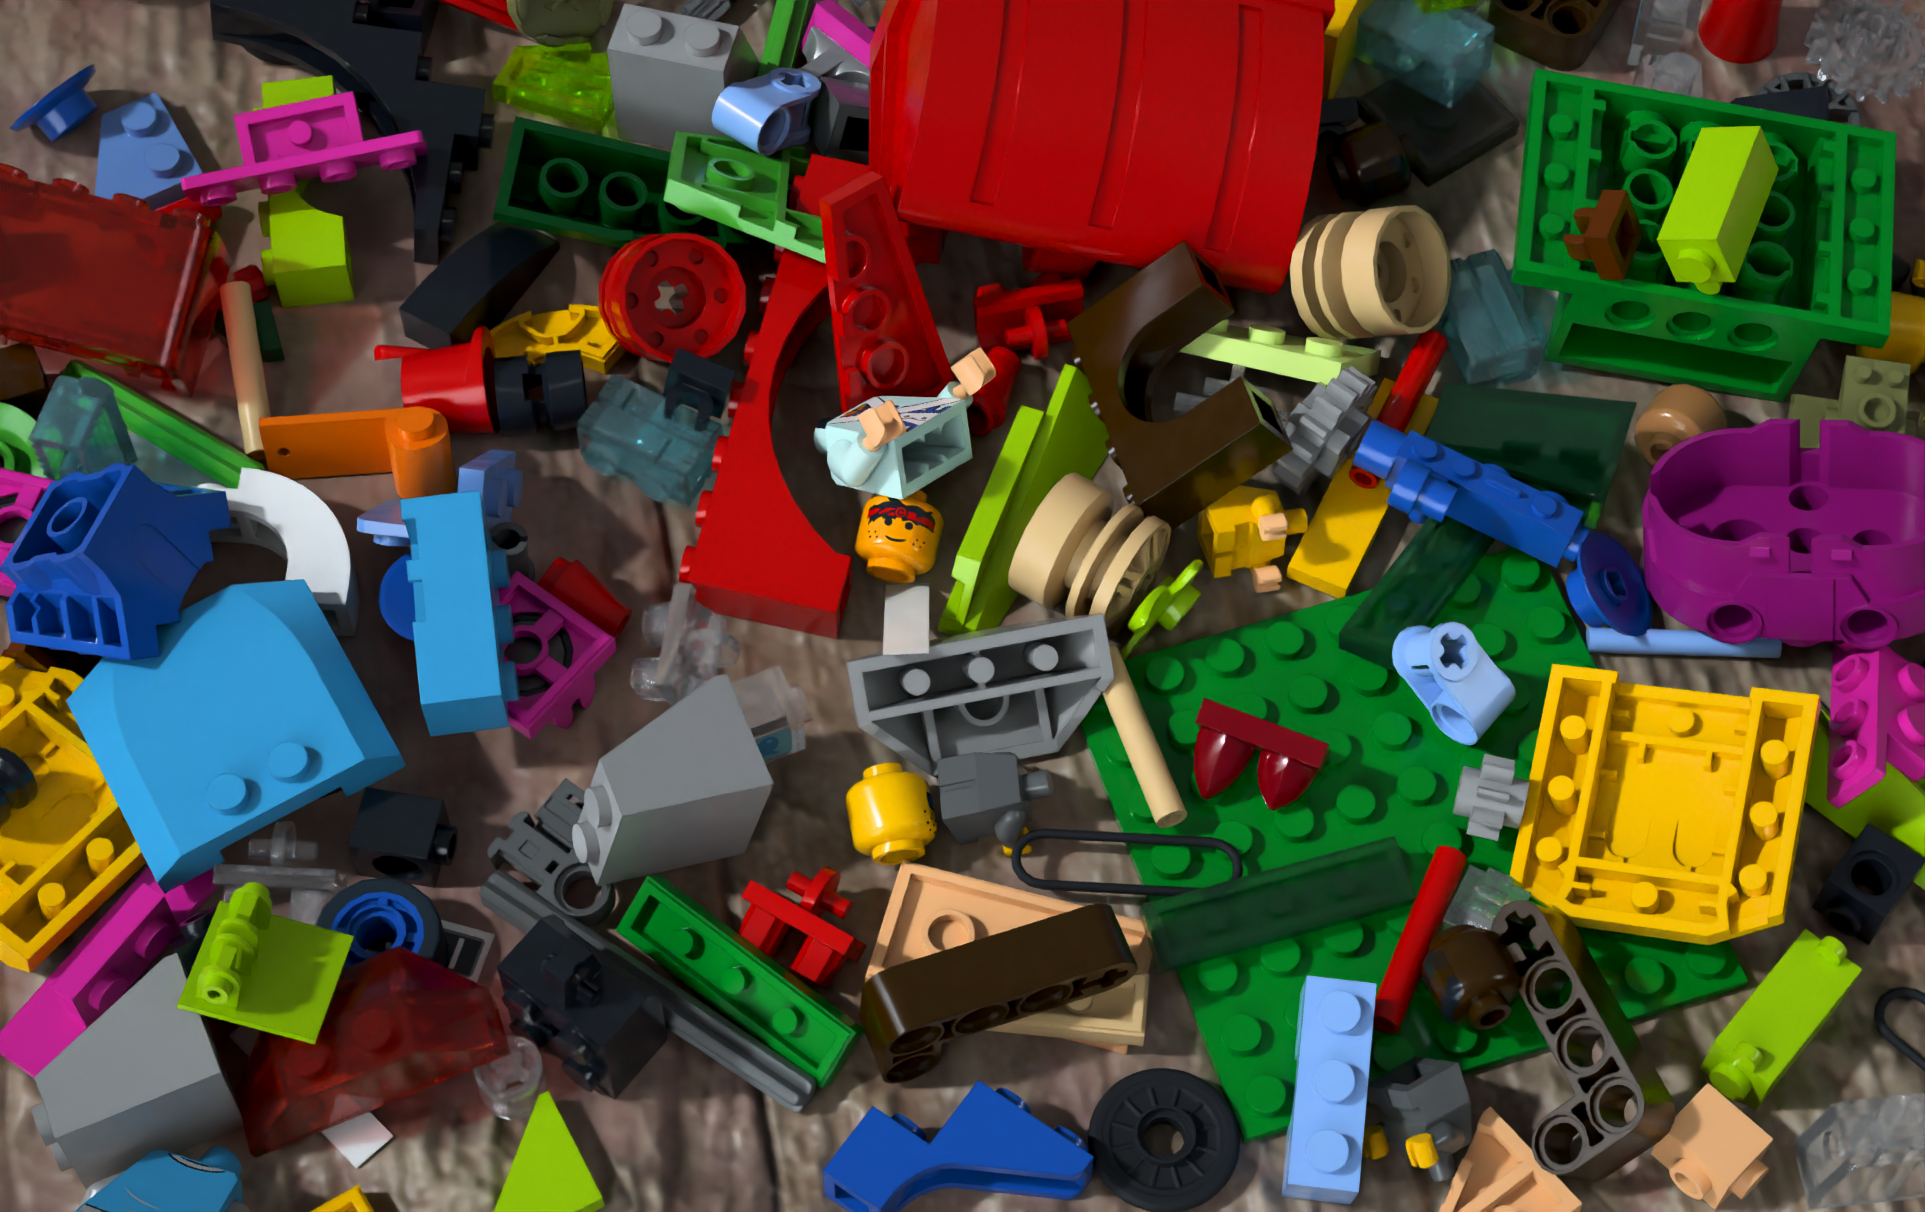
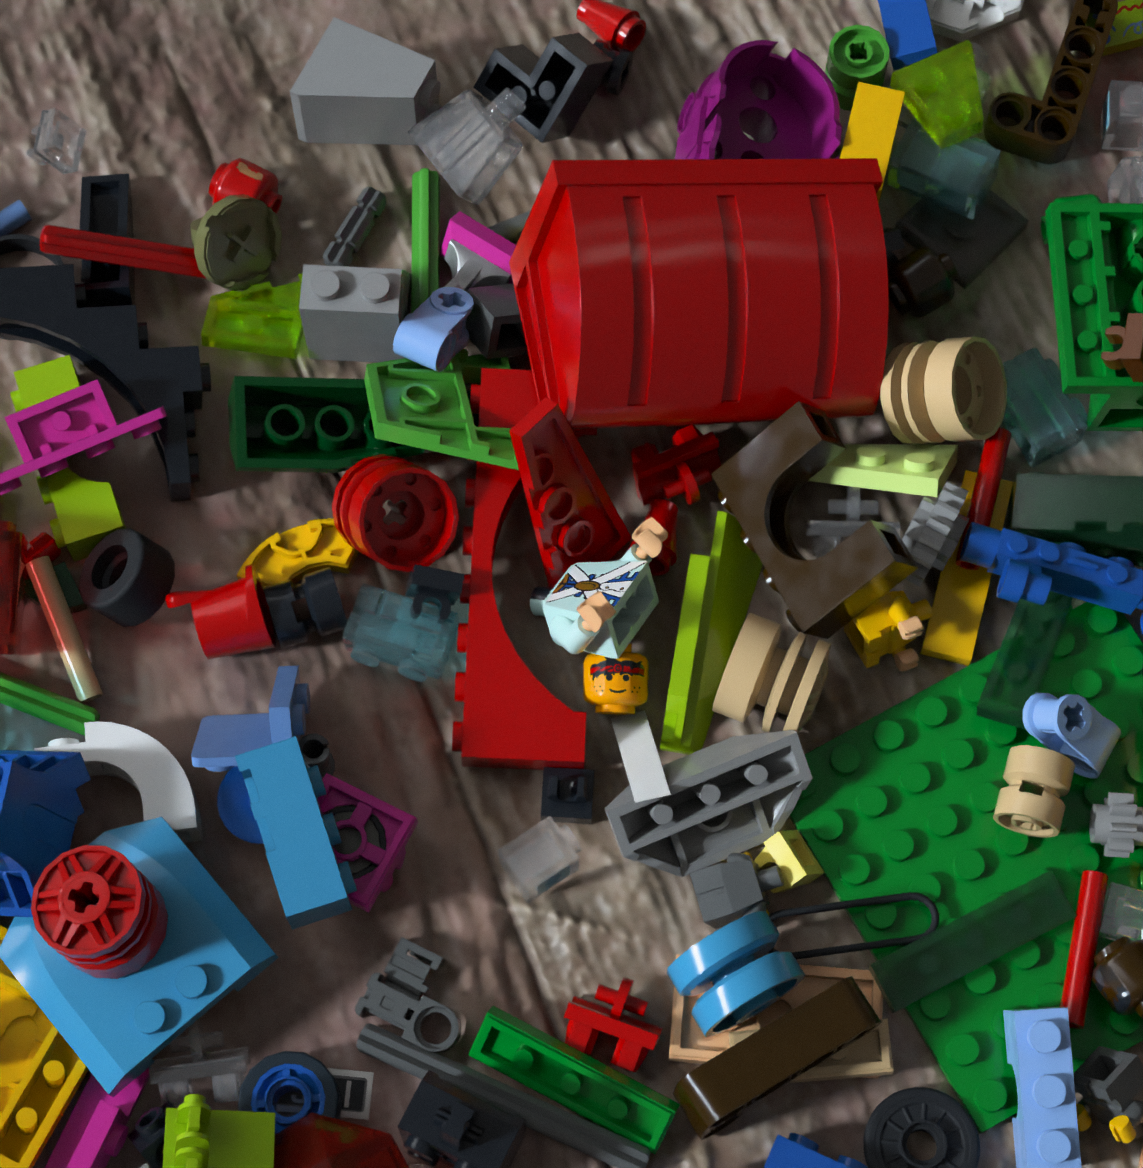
camera: 10 degrees left, 10 degrees up
orange door [259,406,457,499] -> none
black brick [348,787,458,888] -> none
black slope [399,221,560,349] -> none
red cone [538,557,632,639] -> none
light grey slope [572,673,774,886] -> none
clear hips [629,583,741,707] -> none
yellow head [846,763,937,866] -> none
tan piece [1102,646,1187,828] -> none
lime plate [1121,559,1204,661] -> none
dark red tile [1194,698,1331,811] -> none
none -> red wheel [31,845,168,979]
none -> black tyre [79,528,175,627]
none -> black tile [540,767,595,824]
none -> dark azure wheel [667,911,805,1037]
none -> light yellow tile [754,830,825,893]
none -> tan wheel [993,745,1075,838]

